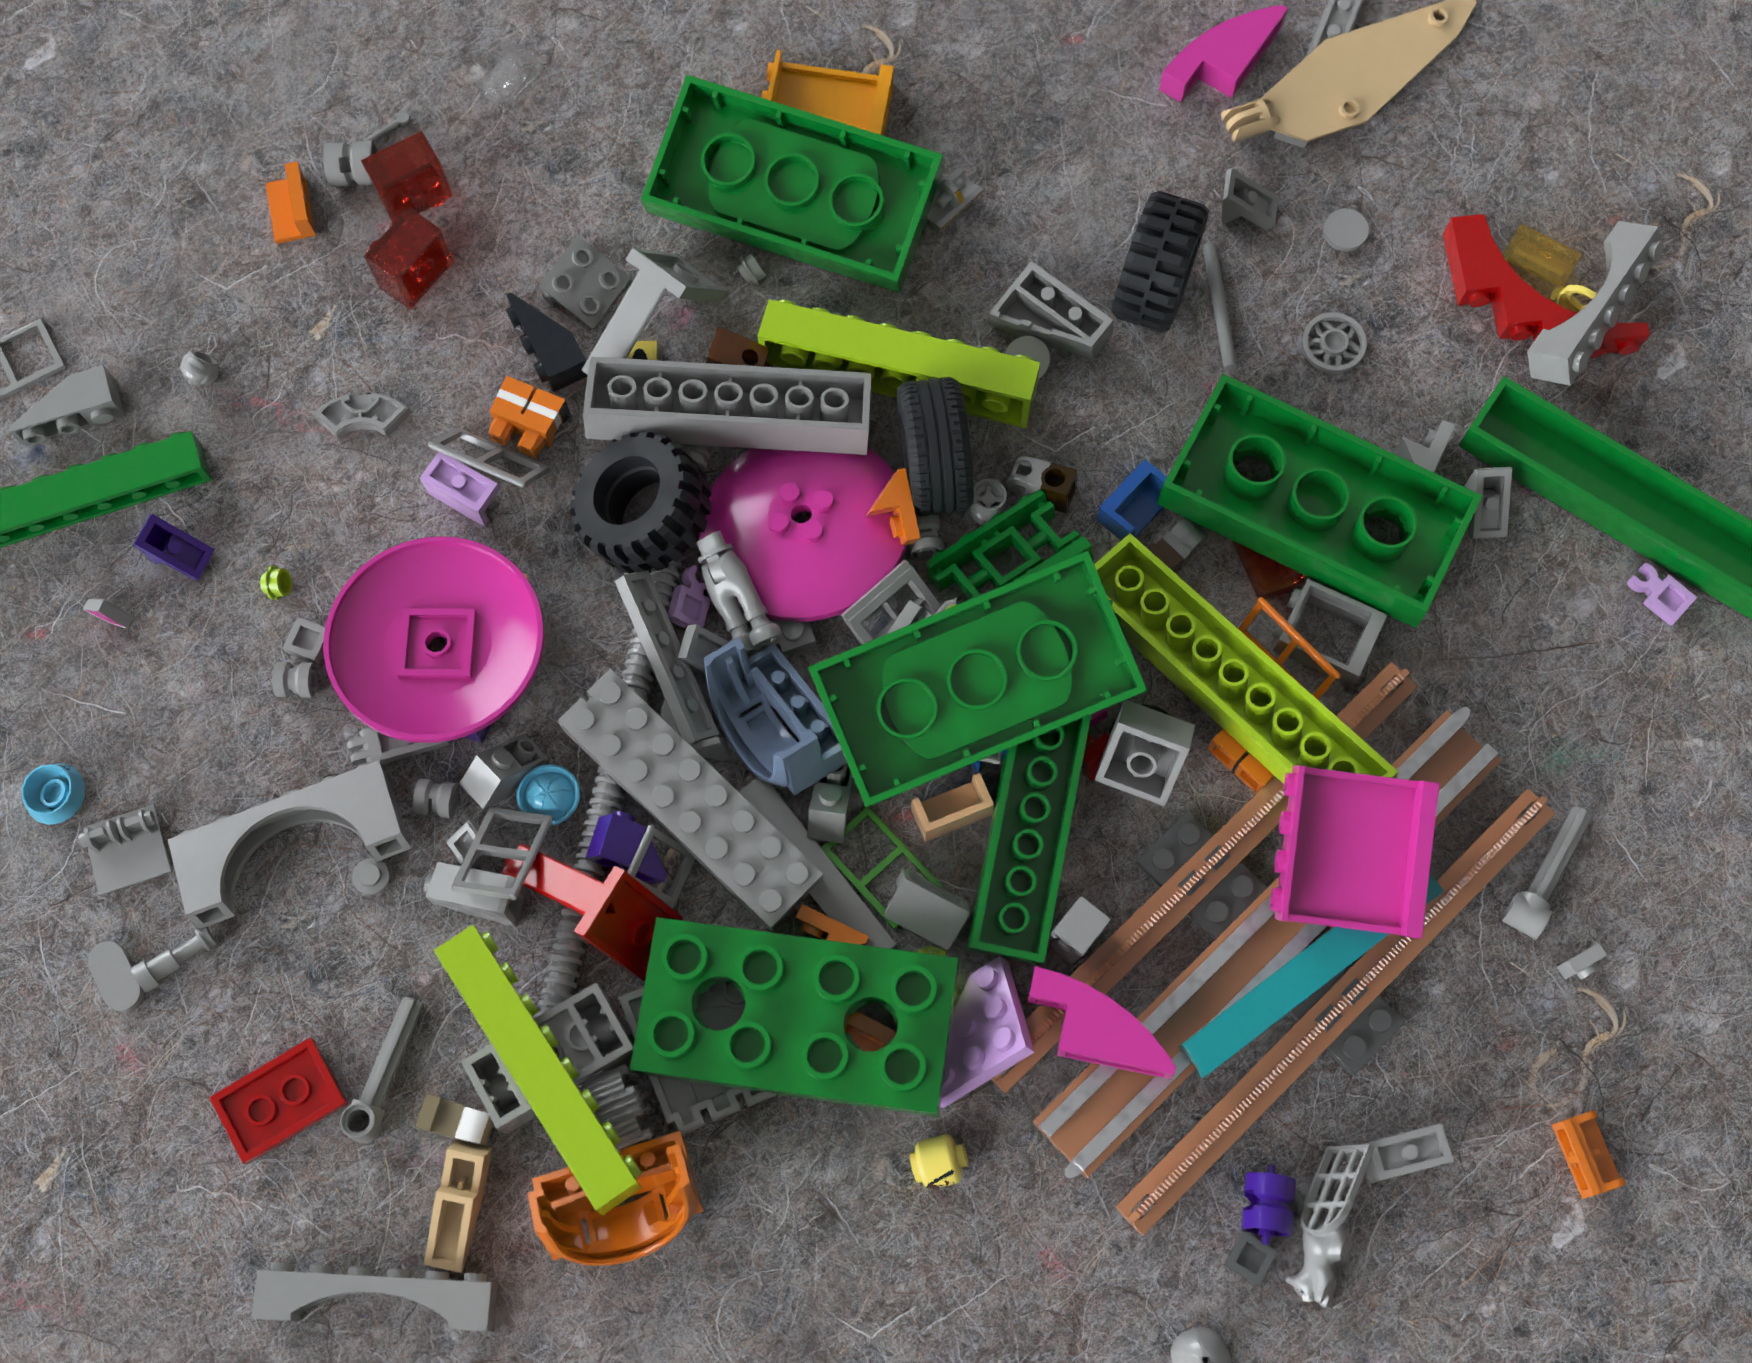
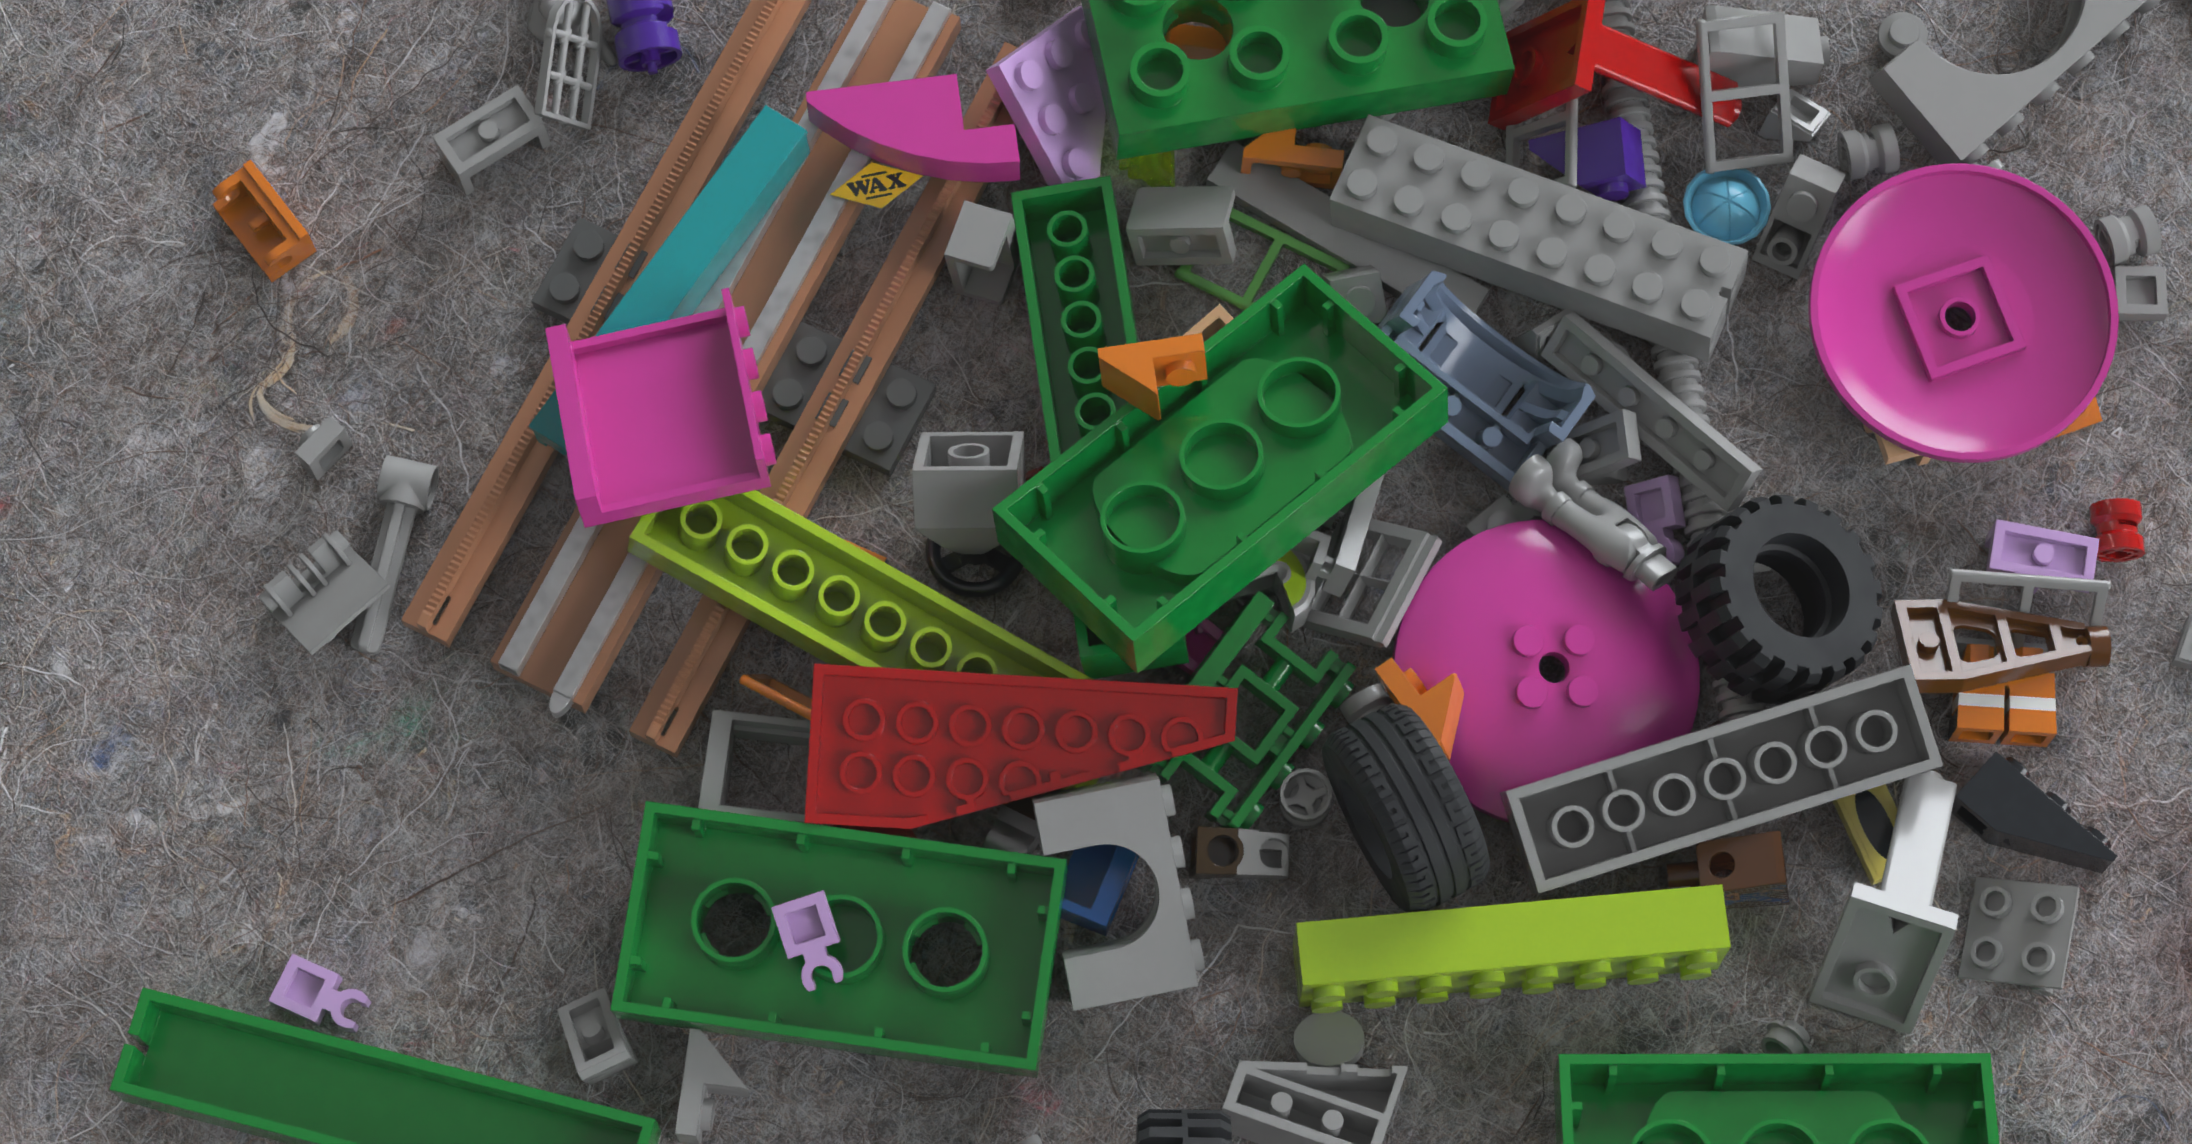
camera: 160 degrees right, 0 degrees up
none -> light grey hinge [258,529,391,655]
none -> lavender plate [771,890,843,992]
none -> red wing [804,664,1238,829]
none -> yellow sticker [830,162,923,209]
none -> light grey arch [1031,773,1205,1011]
none -> orange slope [1097,333,1208,420]
none -> reddish brown plate [1890,599,2112,693]
none -> red wheel [2089,498,2145,562]

